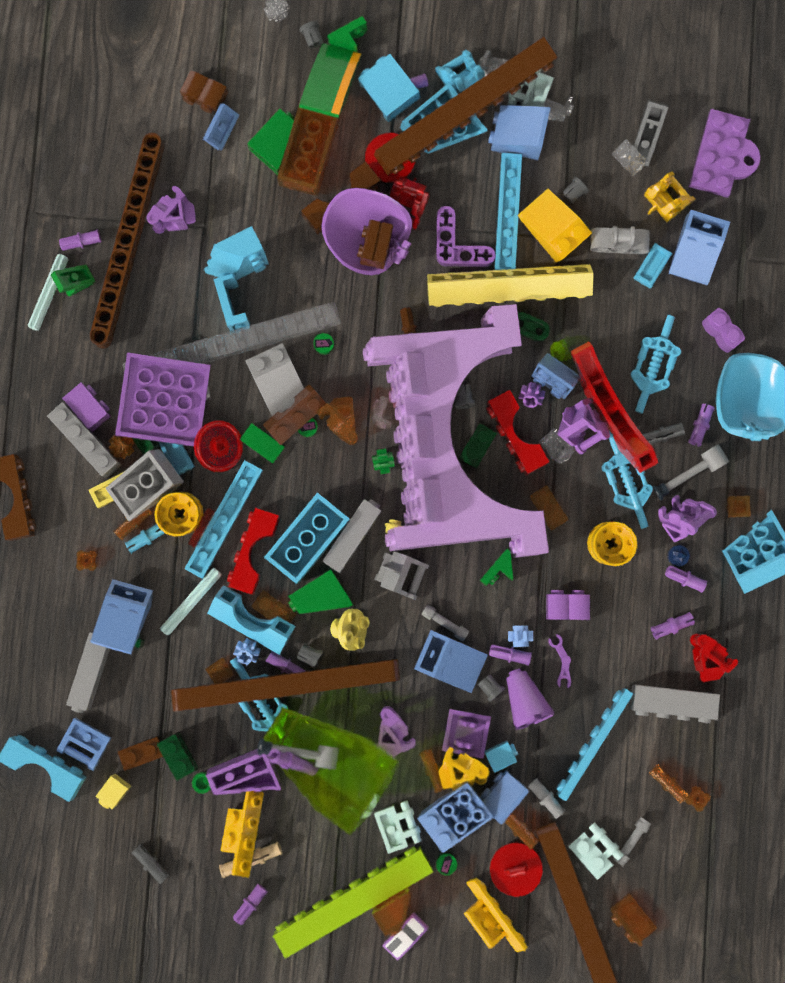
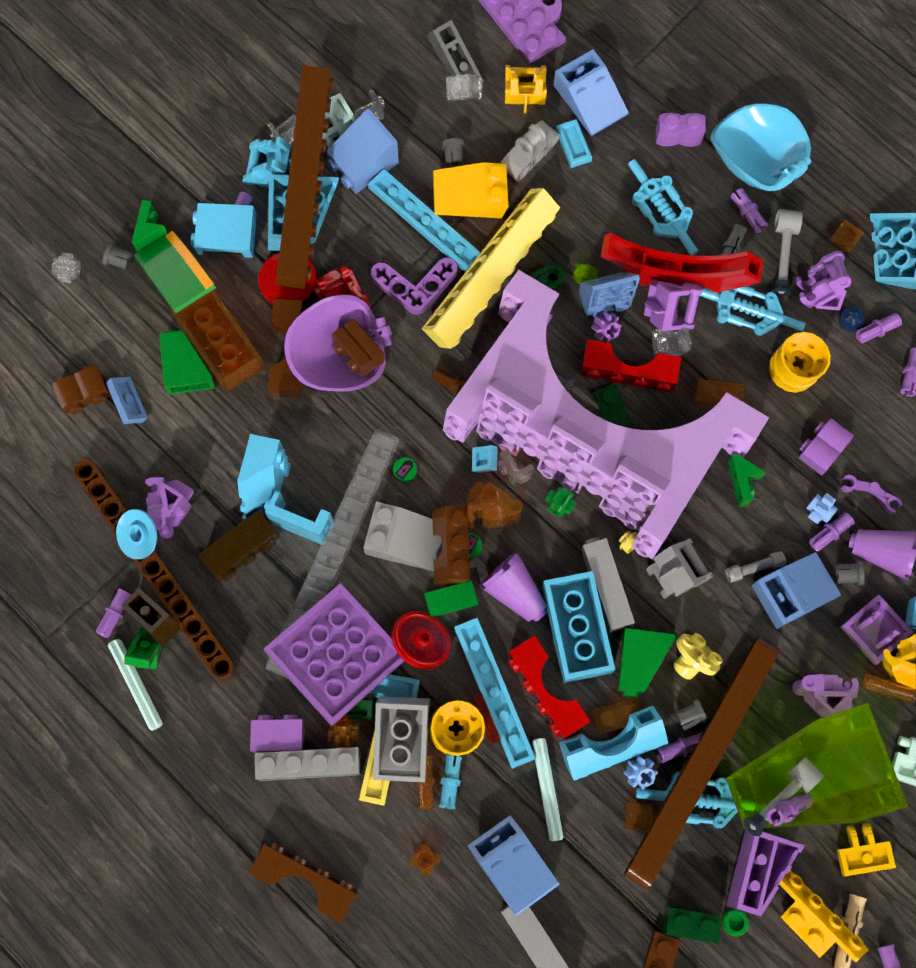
camera: 55 degrees left, 10 degrees down
none -> medium azure dish [116,509,157,559]
none -> dark brown brick [121,588,181,647]
none -> dark brown brick [198,510,279,582]
none -> medium azure plate [472,445,498,473]
none -> medium lavender cone [479,553,547,622]
none -> yellow hinge [837,823,896,876]

